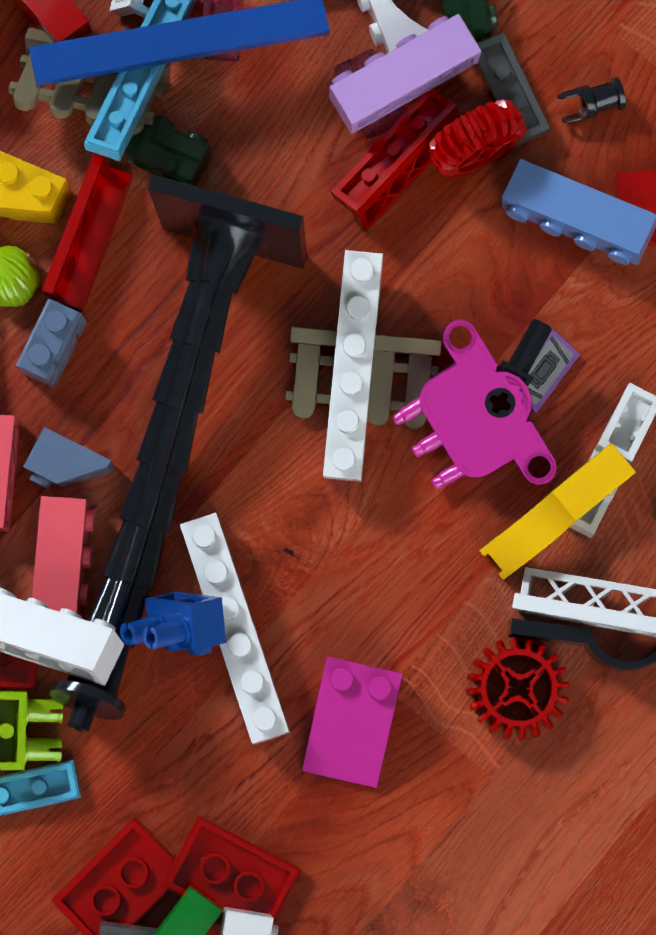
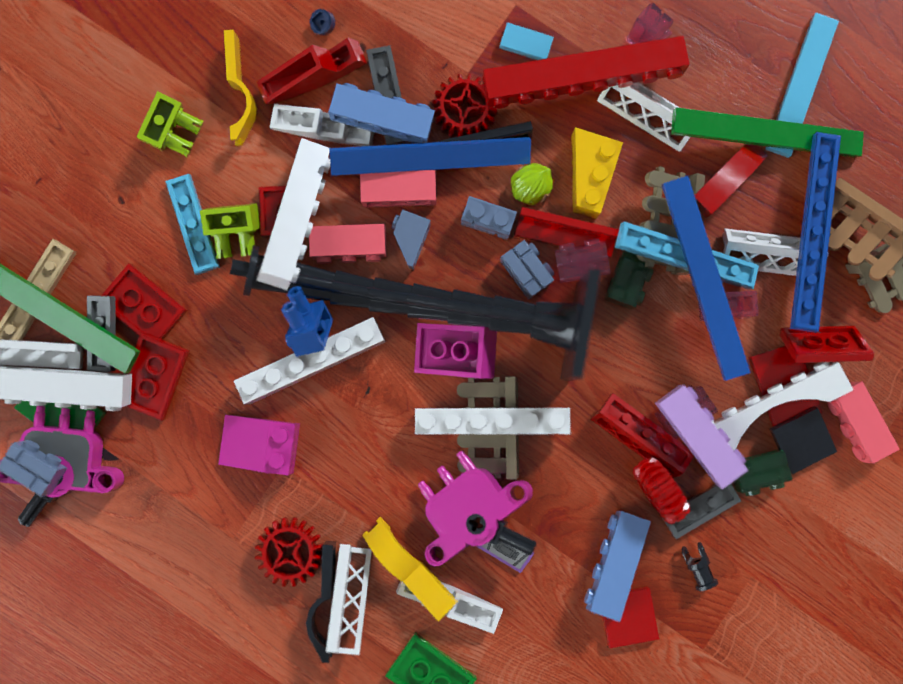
camera: 80 degrees right, 5 degrees up
none -> dark pink slope [414,323,497,379]
none -> sand blue brick [499,240,554,300]
none -> clear pink brick [555,239,610,283]

